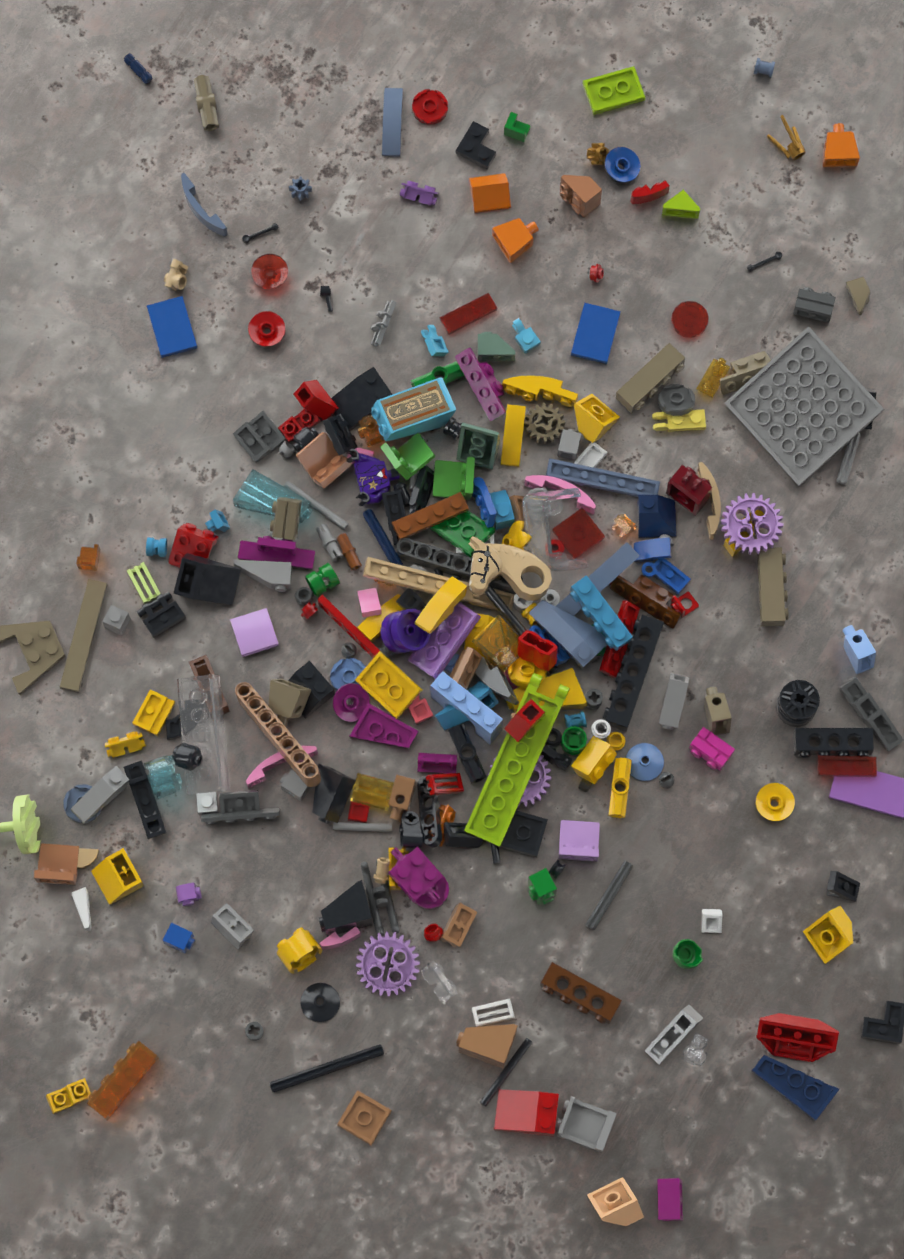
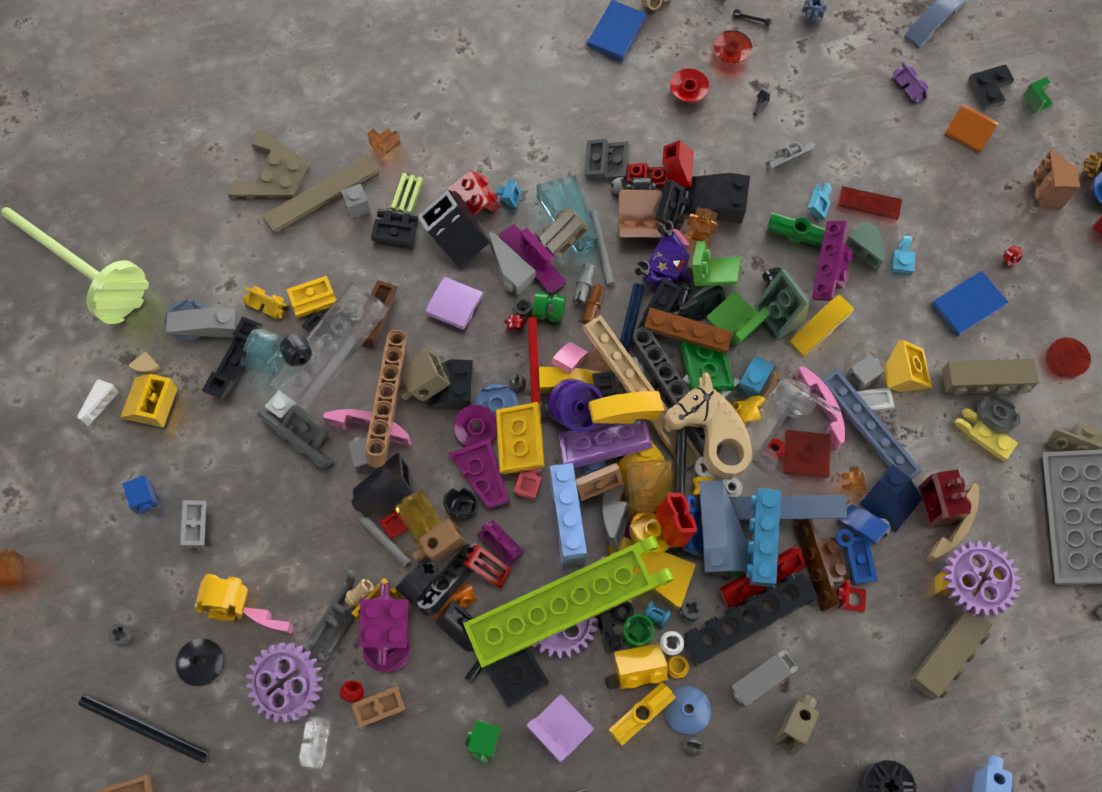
camera: 40 degrees right, 5 degrees down
nougat bracket [34,843,79,885] -> none
dark azure wheel [146,537,167,557] -> none
medium lavender plate [176,882,202,906] -> none
black slope [318,880,373,937] -> none
slope [371,377,456,442] -> none
red tile [412,89,448,125] -> none
dark azure slope [435,681,499,730] -> none
black piece [448,724,487,784] -> none
blue hinge [472,477,497,527] -> none
orange torso [492,218,539,263] -> none
yellow slope [502,376,578,407] -> none
red slope [504,699,545,742] -> none
dark tan gear [524,403,565,444] -> none
black bush [549,860,566,879] -> none
dark pink brick [689,727,735,771] -> none
clear yellow hinge [696,358,730,398] -> none
none -> black hair [443,487,479,521]

